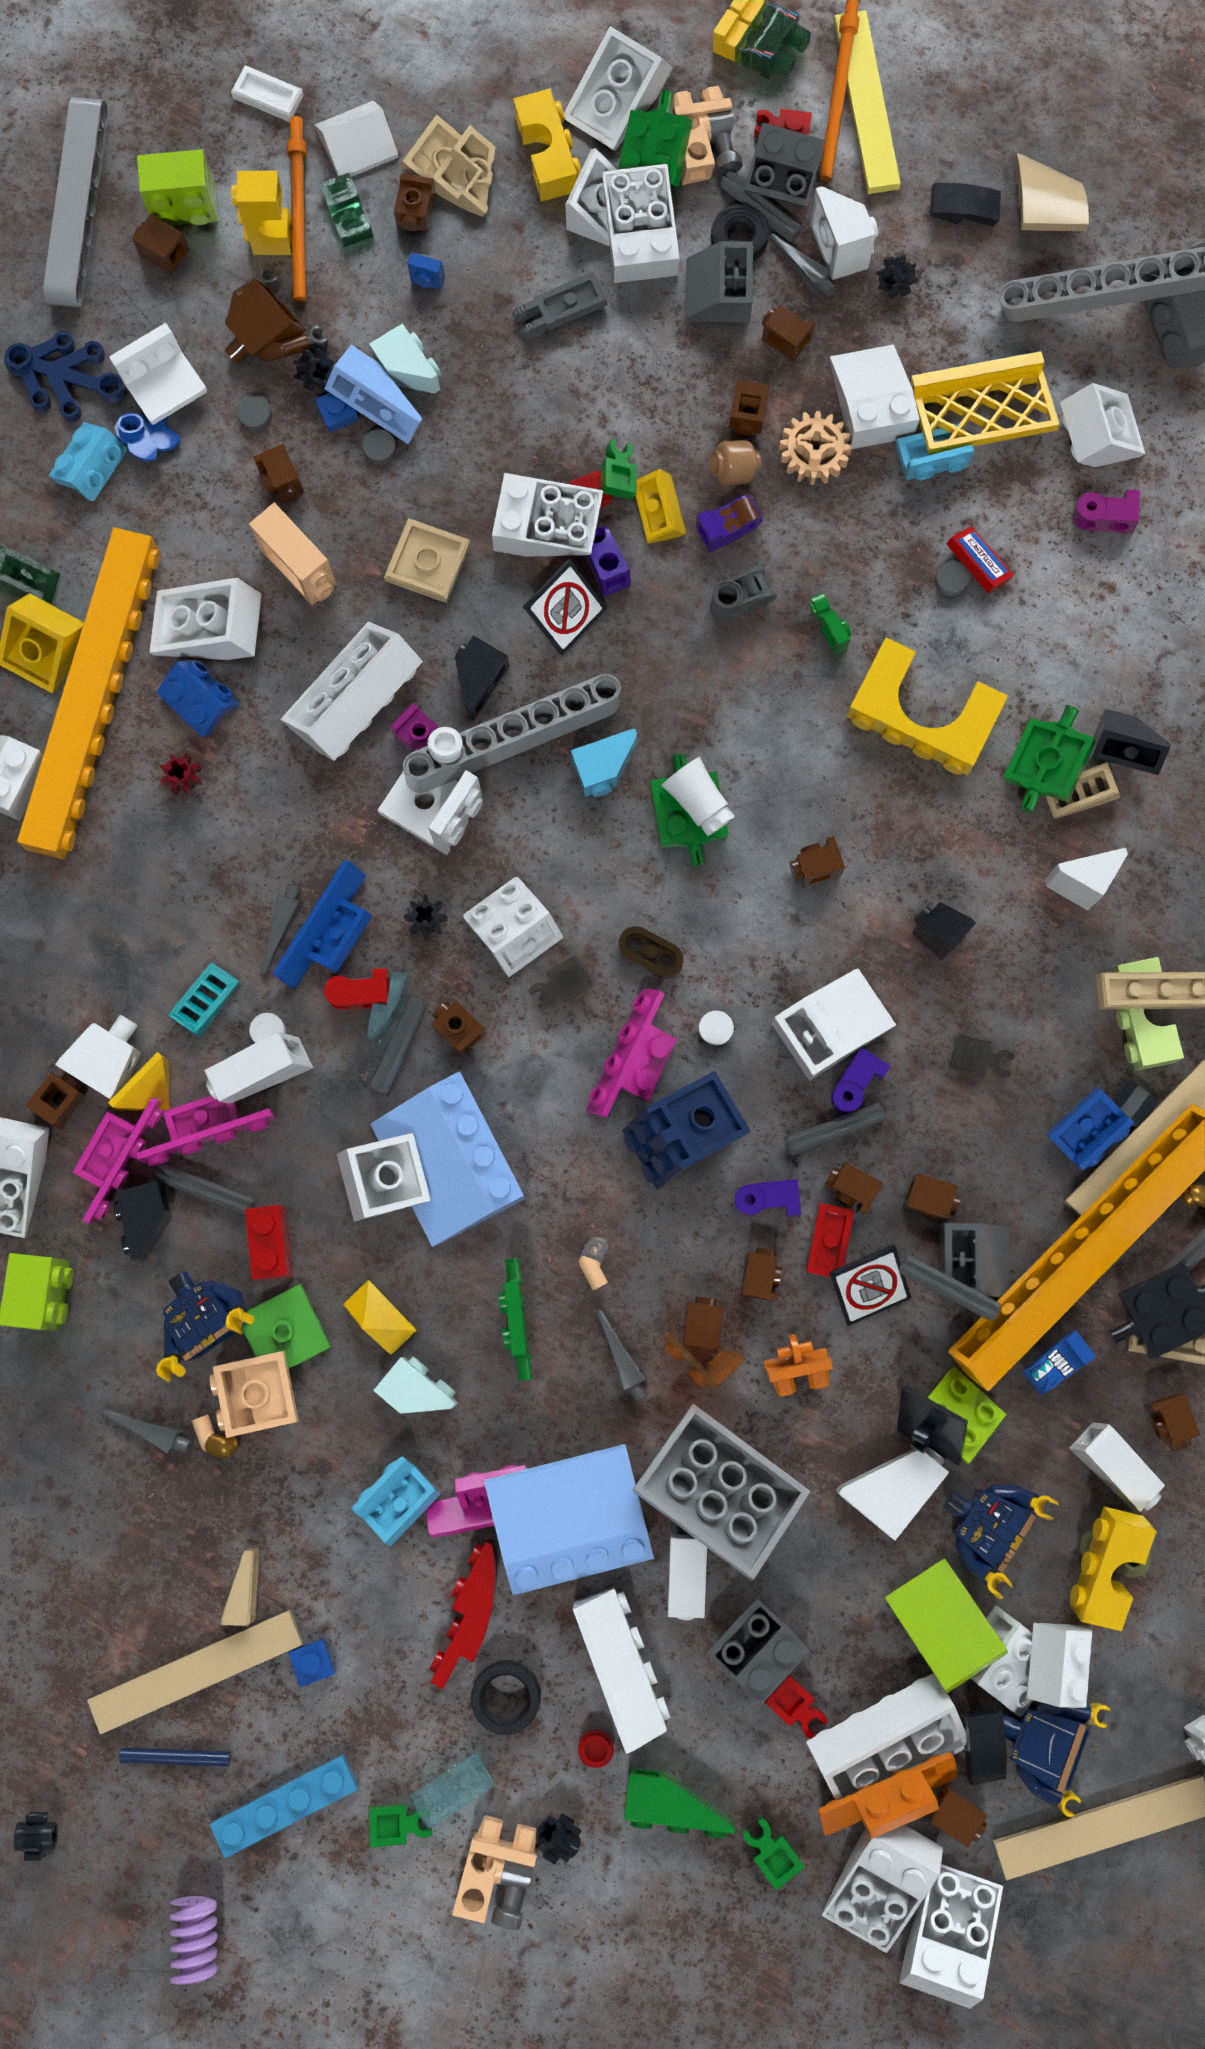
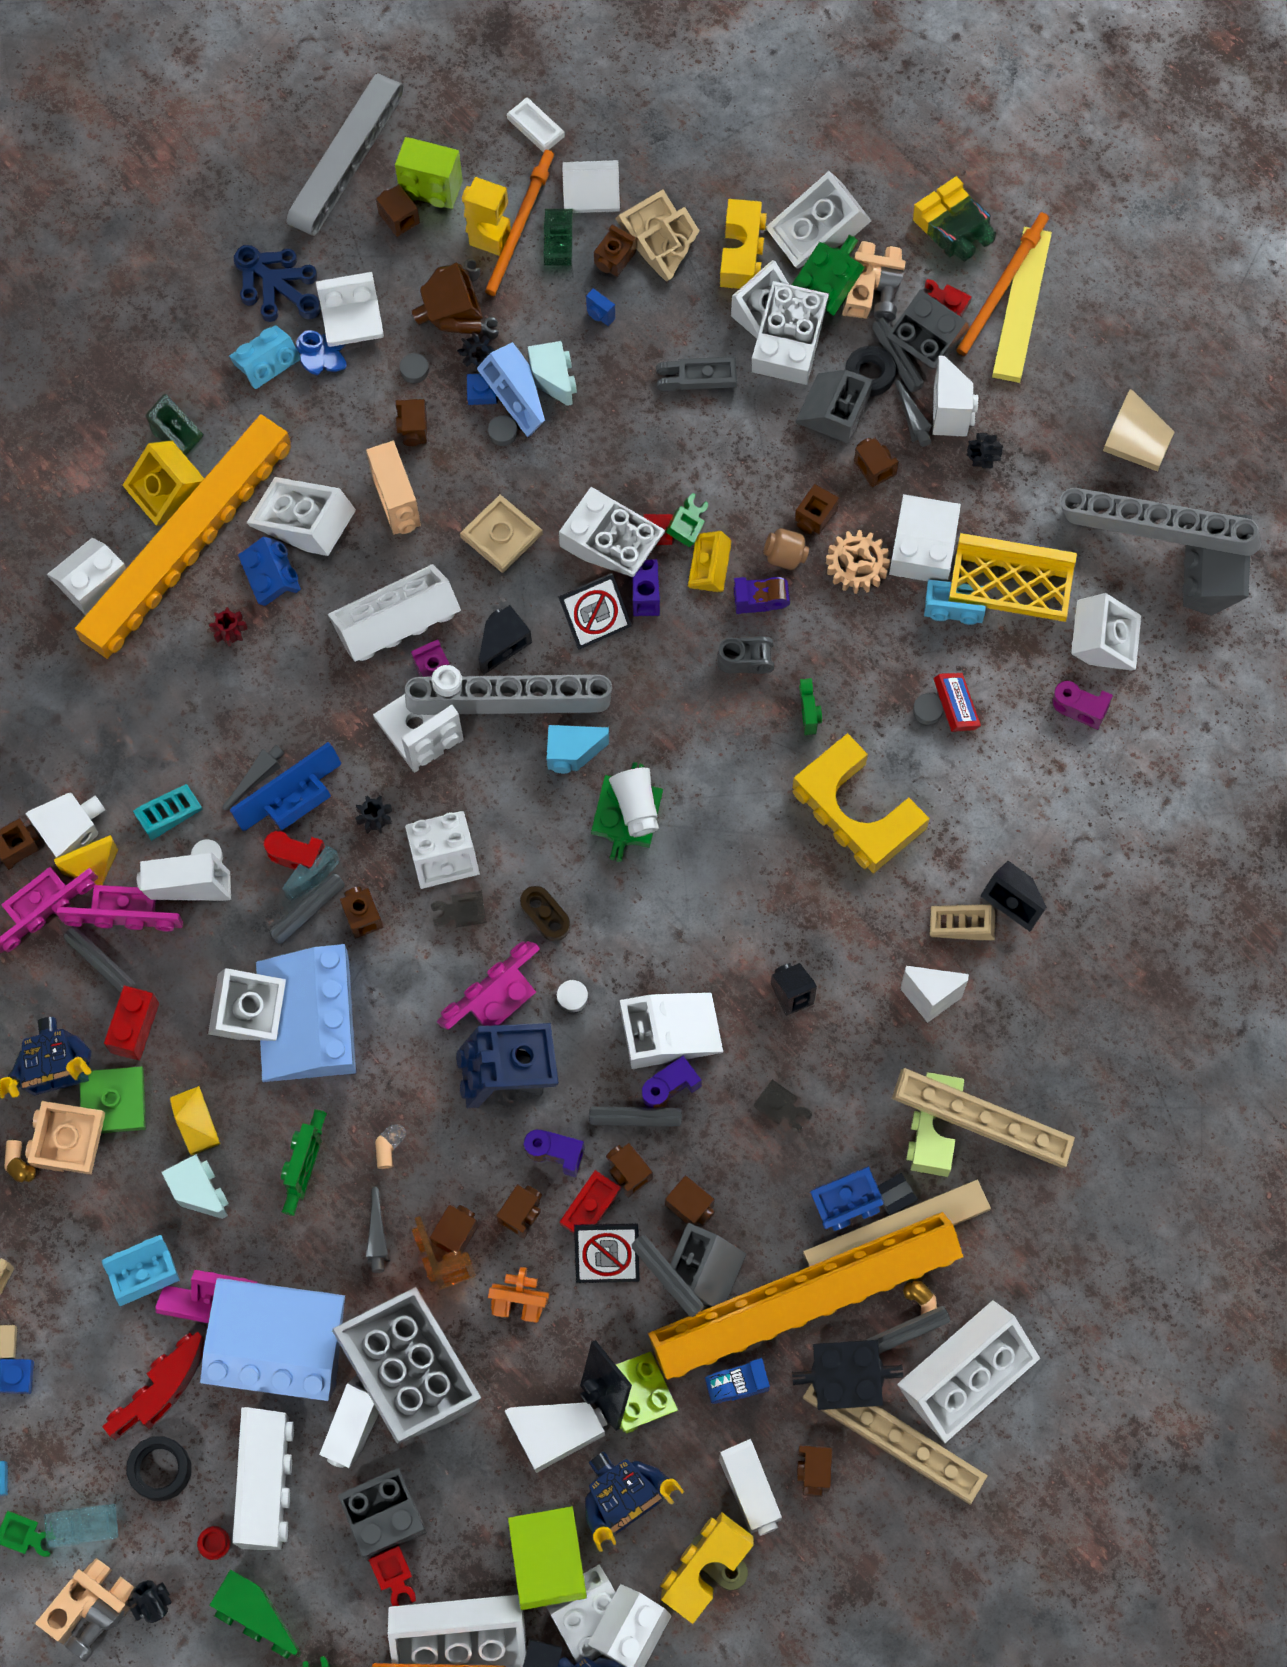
camera: 20 degrees right, 10 degrees down
black slope [113,1181,172,1262] -> none
reddish brown brick [789,836,845,888] -> none
black slope [930,183,1001,227] -> none
green plate [1003,705,1096,813] -> none

